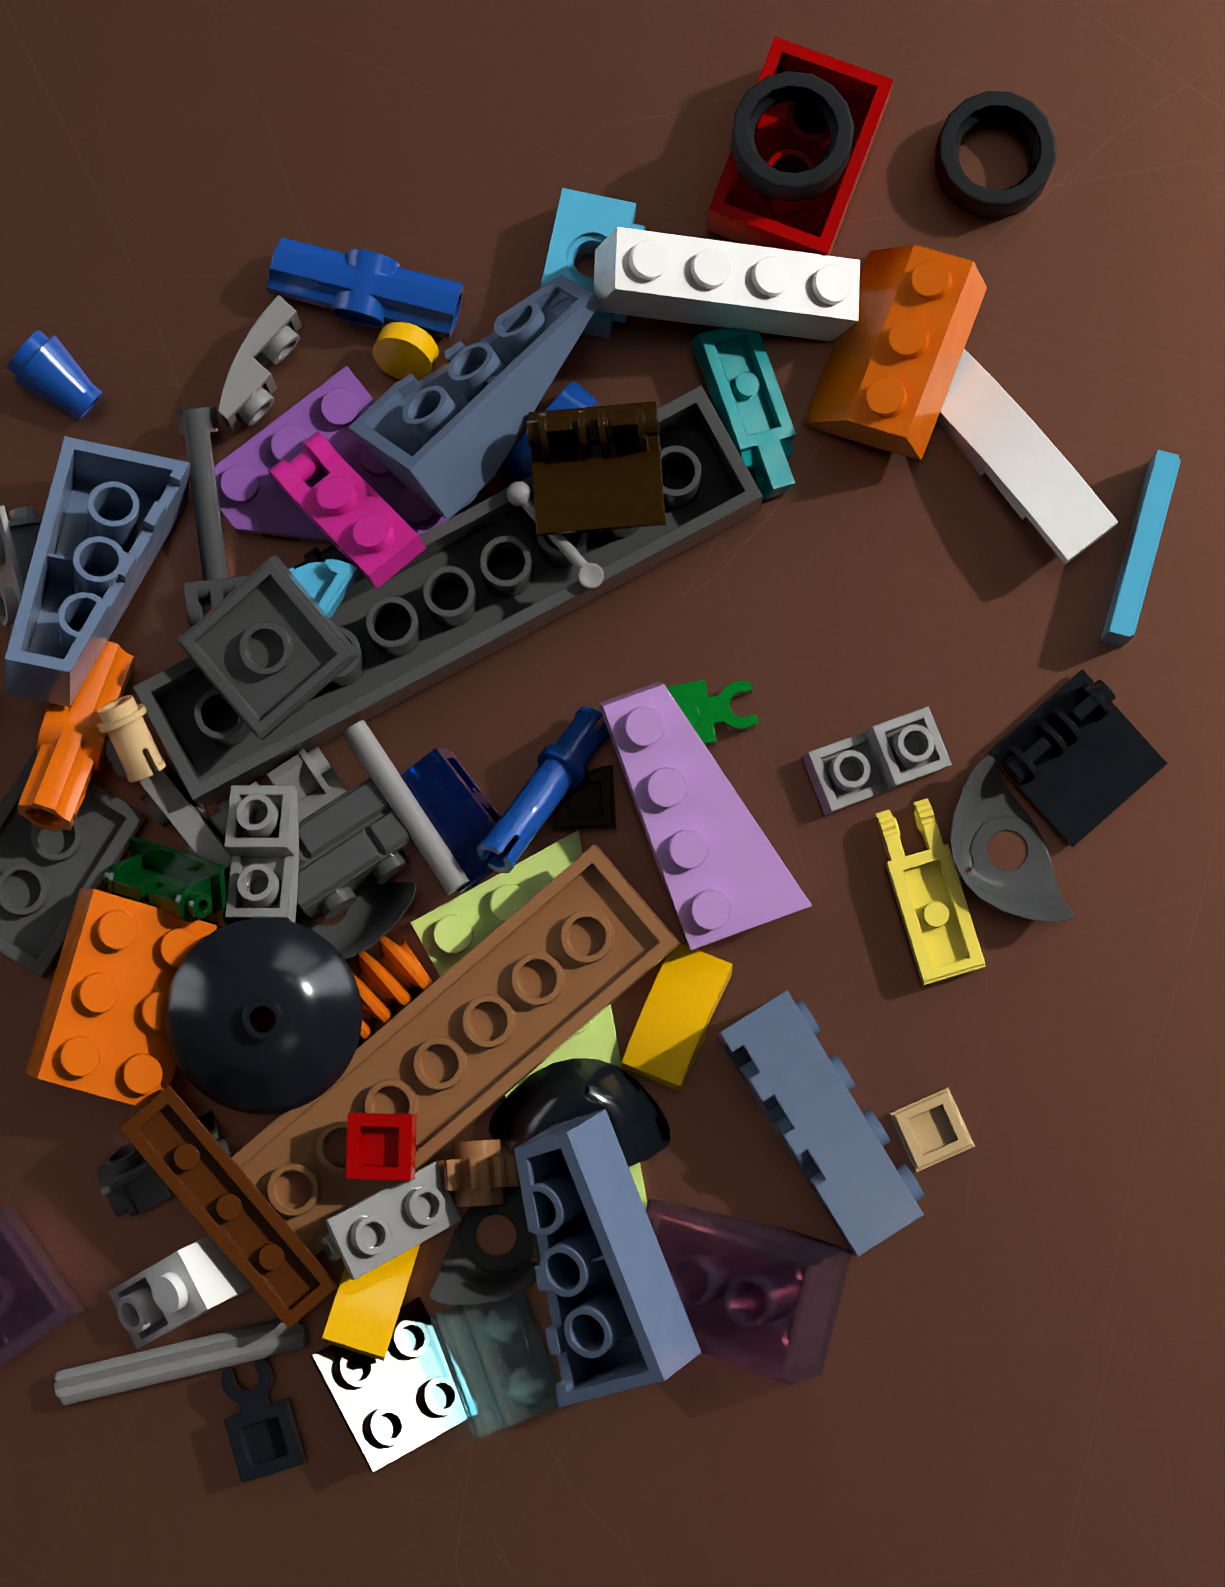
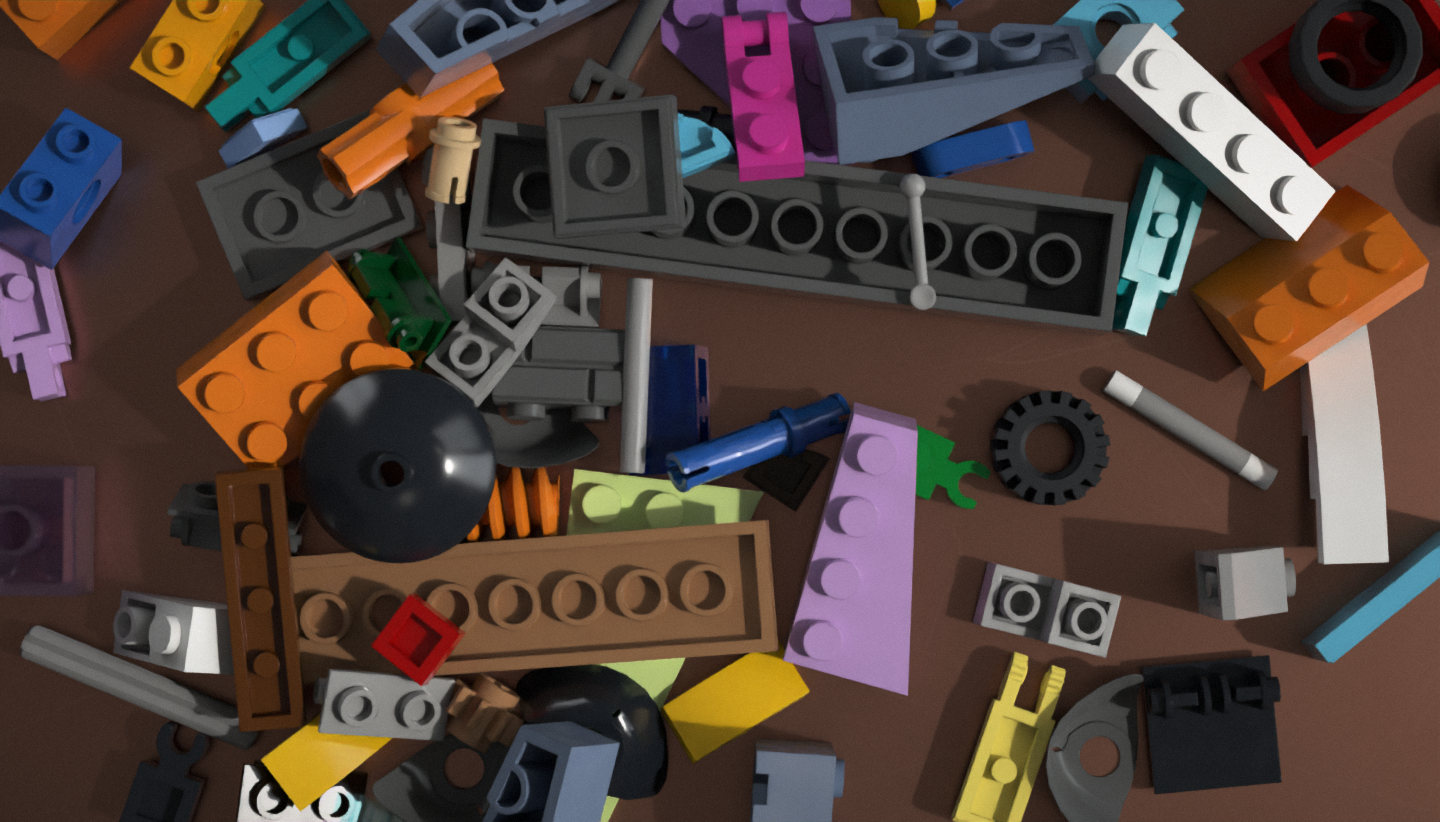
camera: 30 degrees right, 5 degrees up
dark brown hinge [527,401,666,536] -> none
none -> black tyre [990,390,1110,506]
none -> light grey bar [1102,370,1278,491]
none -> light grey slope [1194,545,1296,621]

